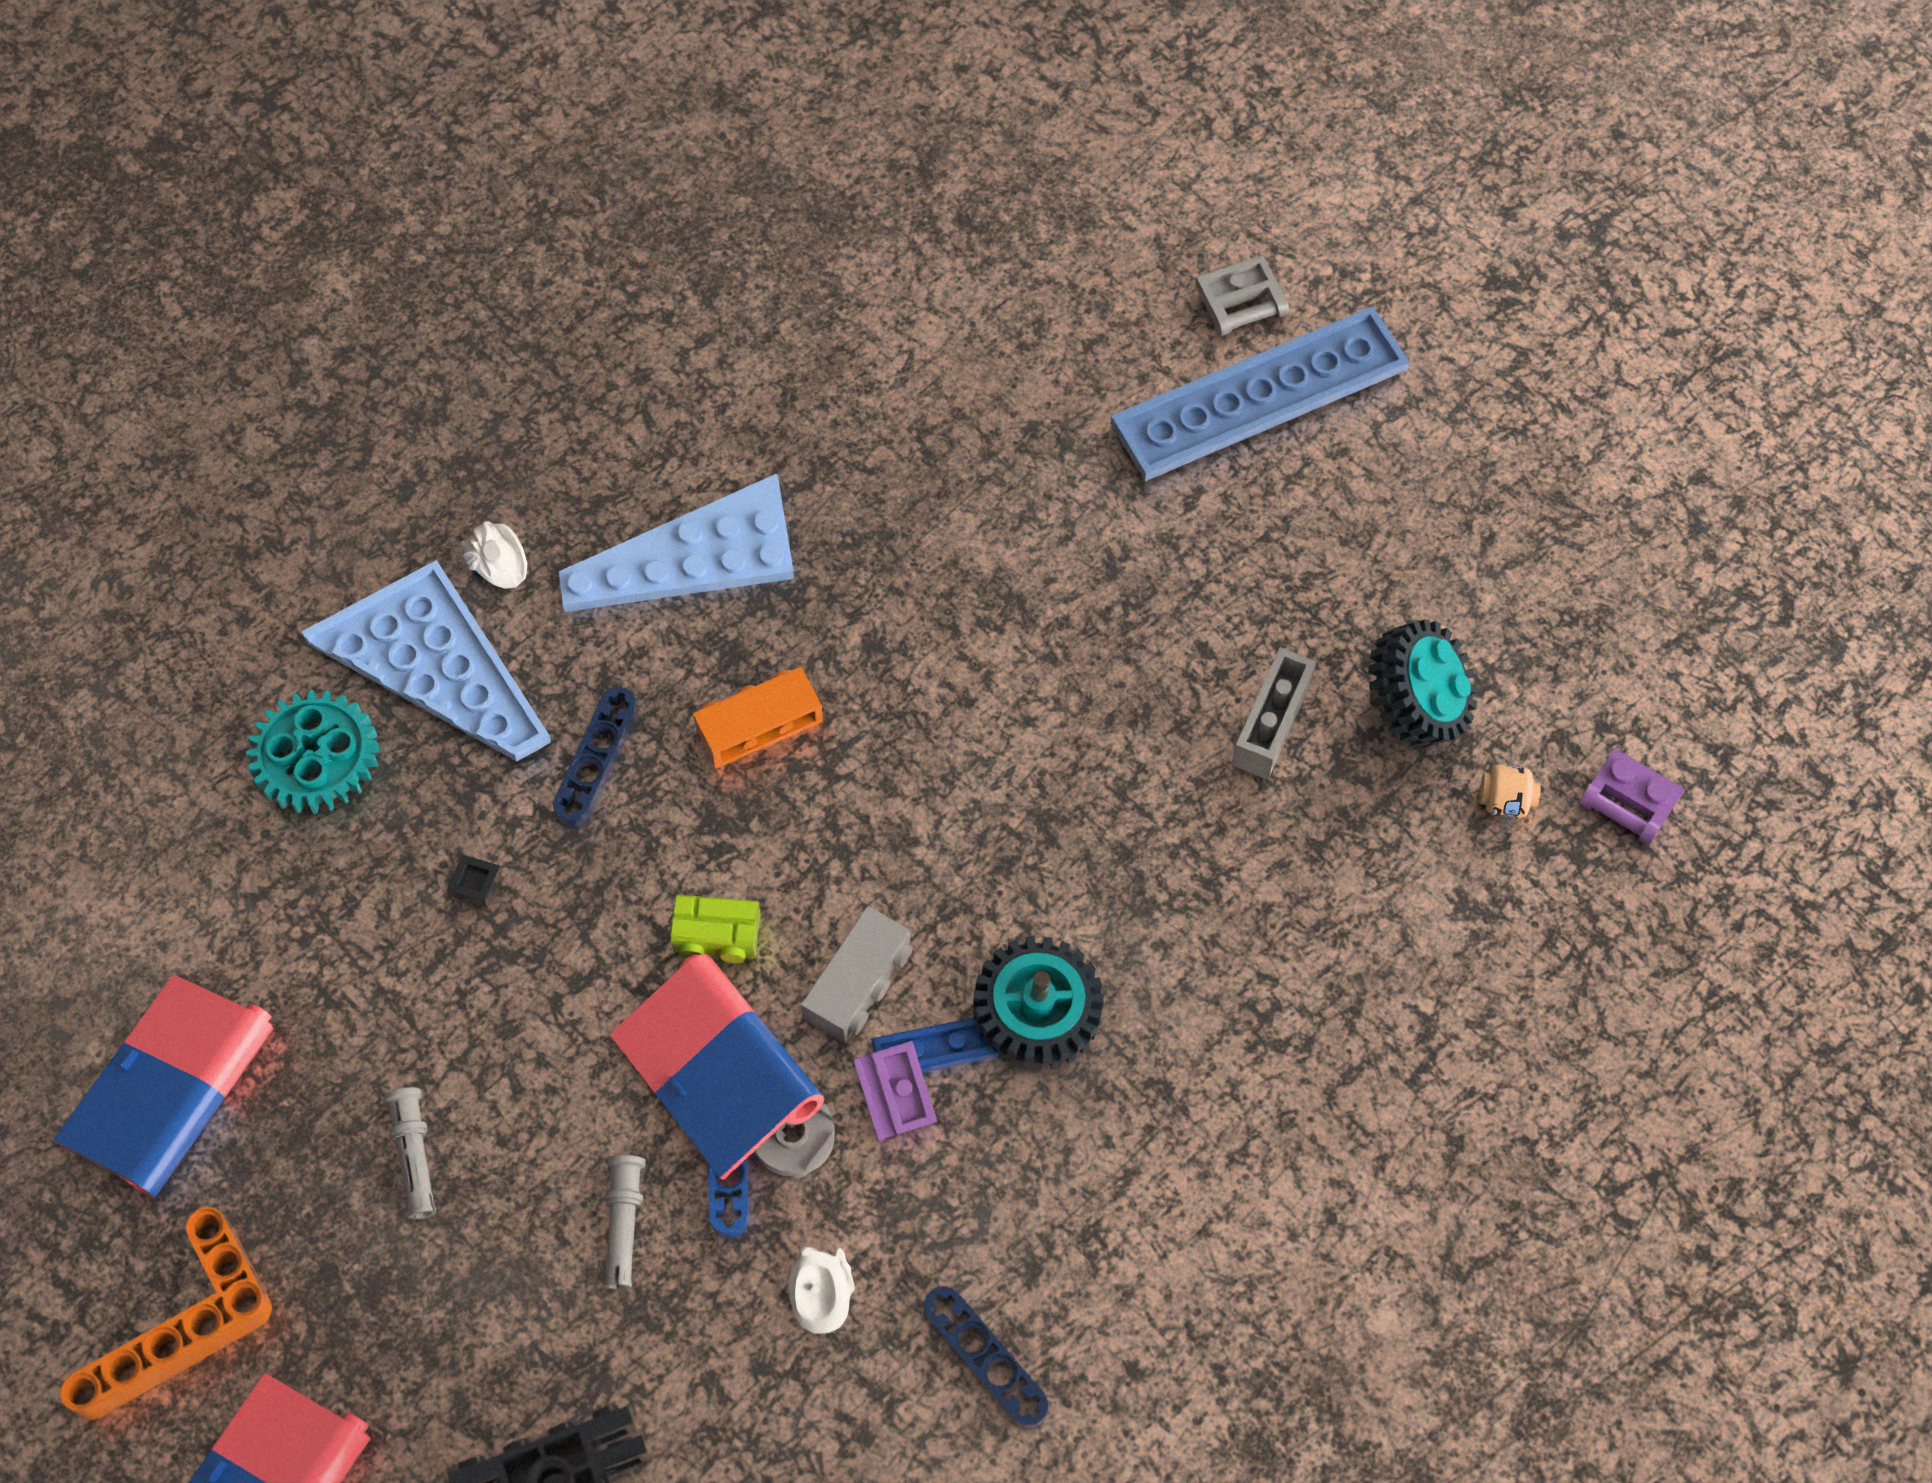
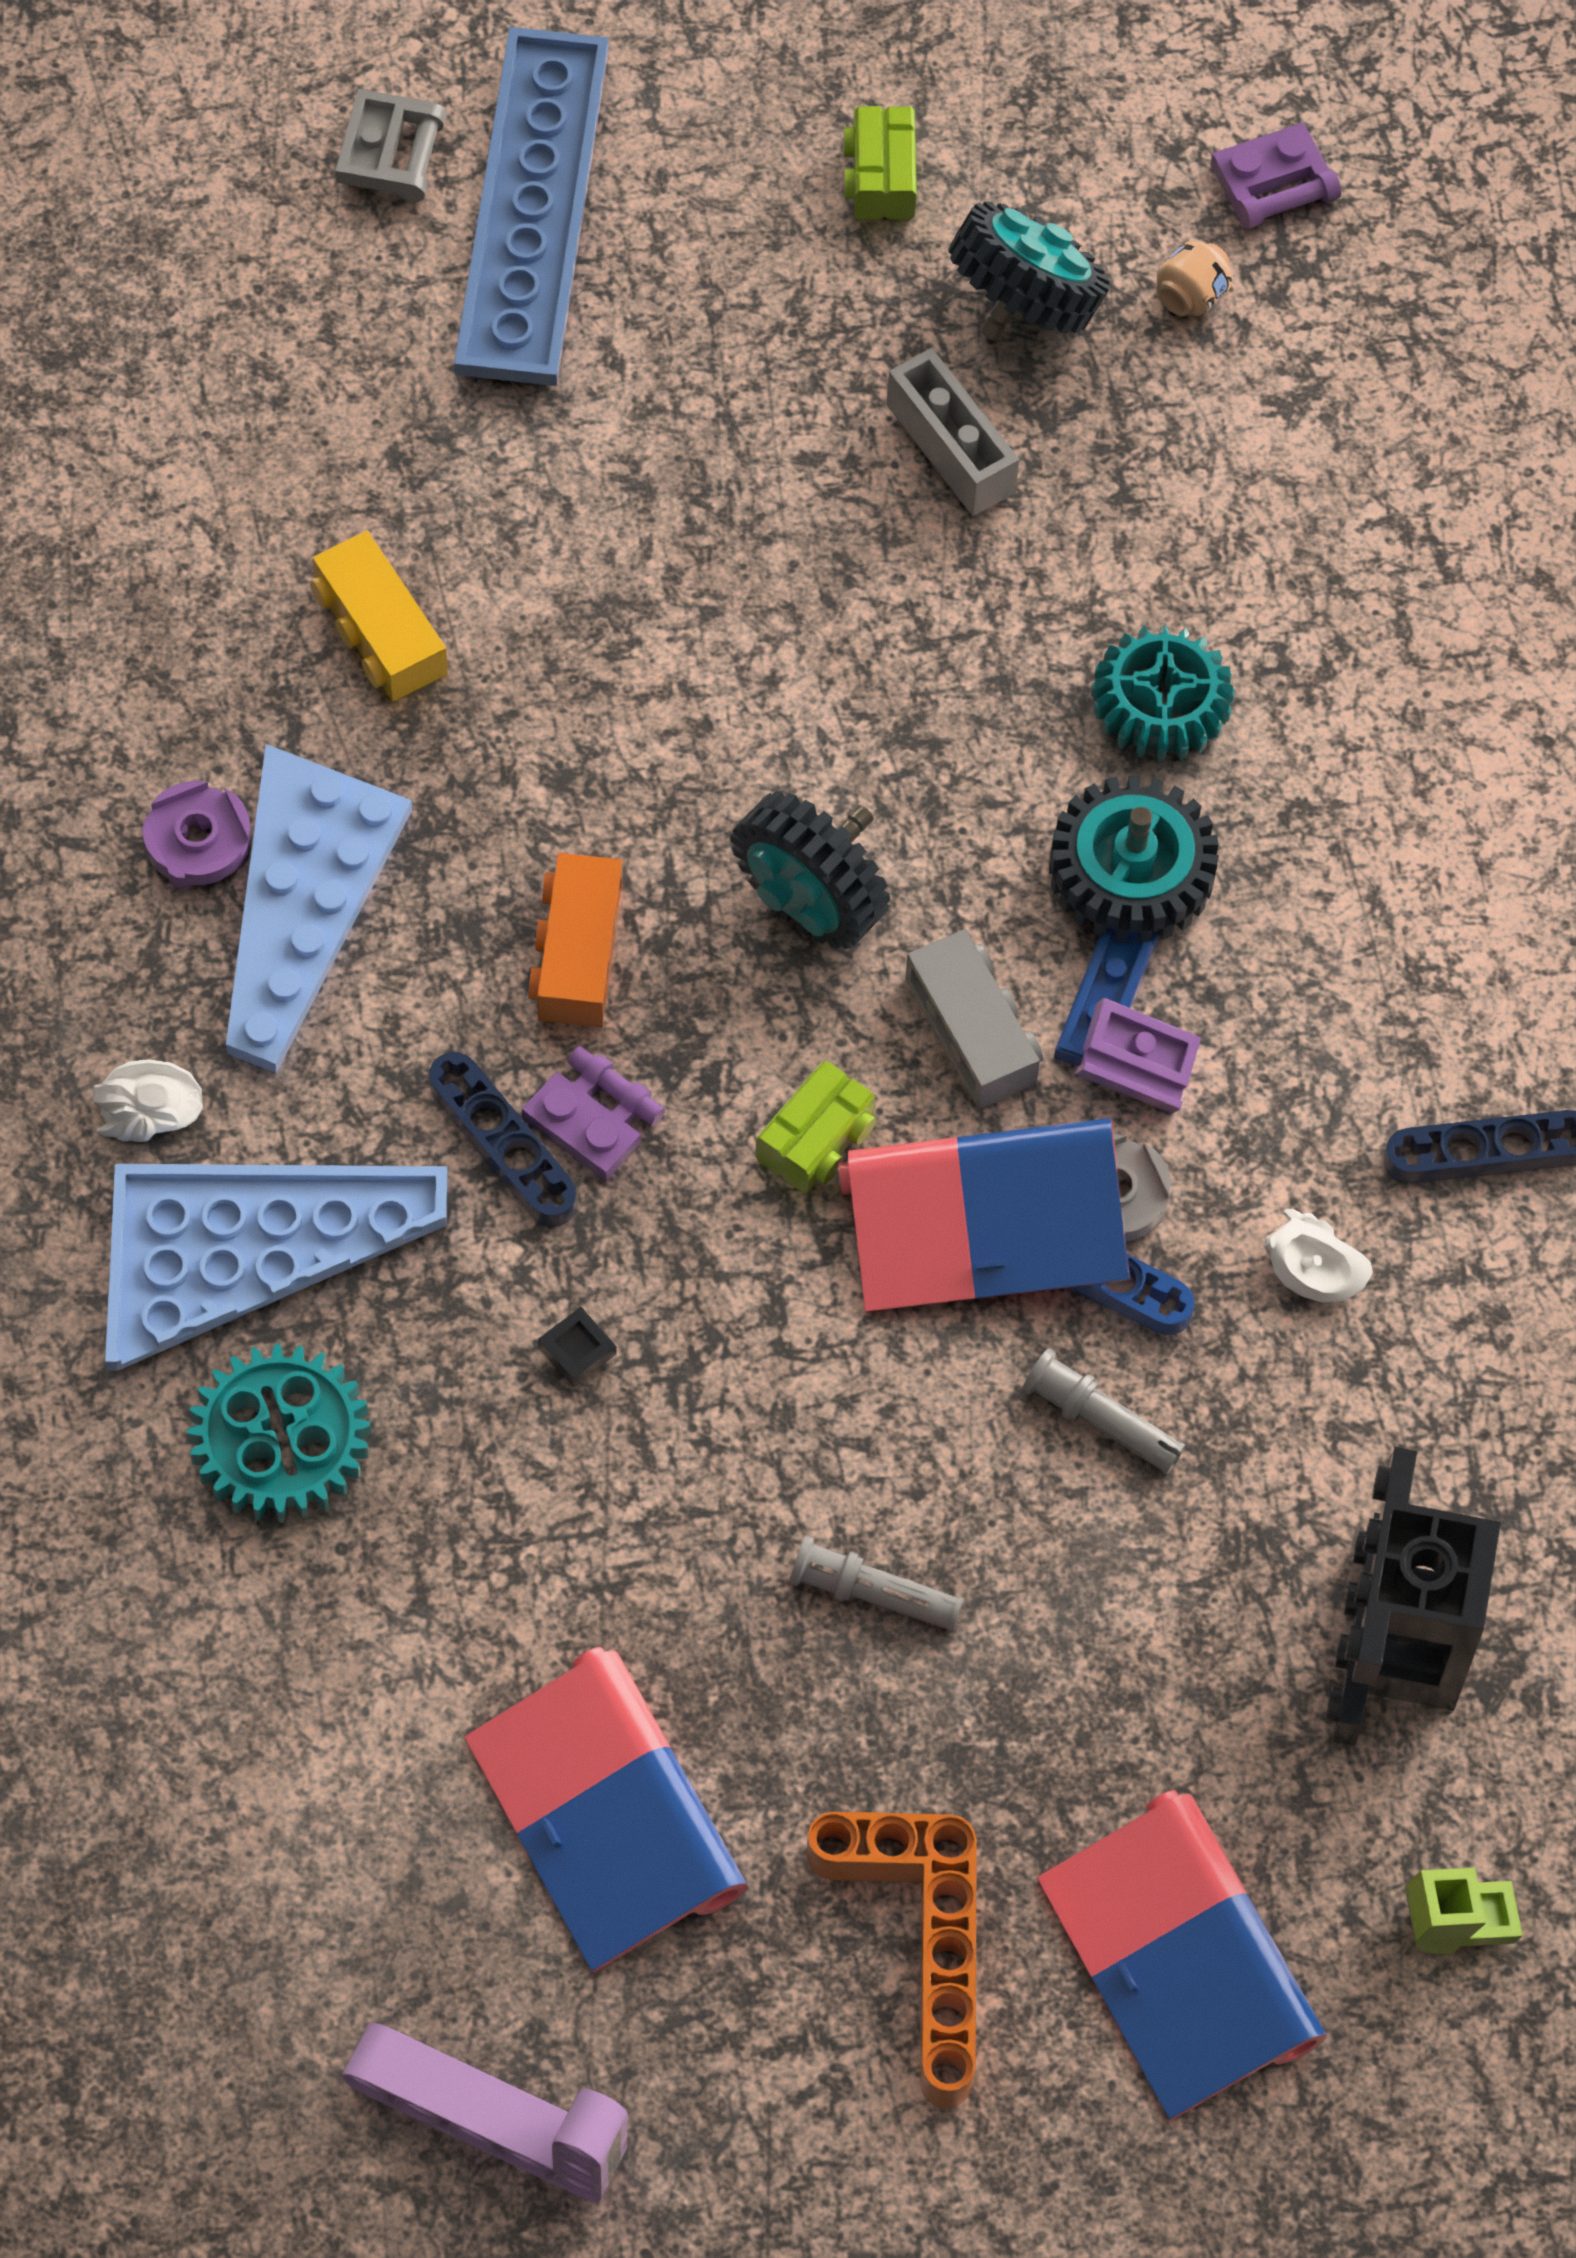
camera: 60 degrees left, 0 degrees up
none -> medium lavender plate [142,781,251,888]
none -> yellow brick [310,530,448,702]
none -> medium lavender plate [522,1046,665,1181]
none -> black wheel [730,791,890,949]
none -> lime brick [843,106,917,220]
none -> teal gear [1091,623,1235,763]

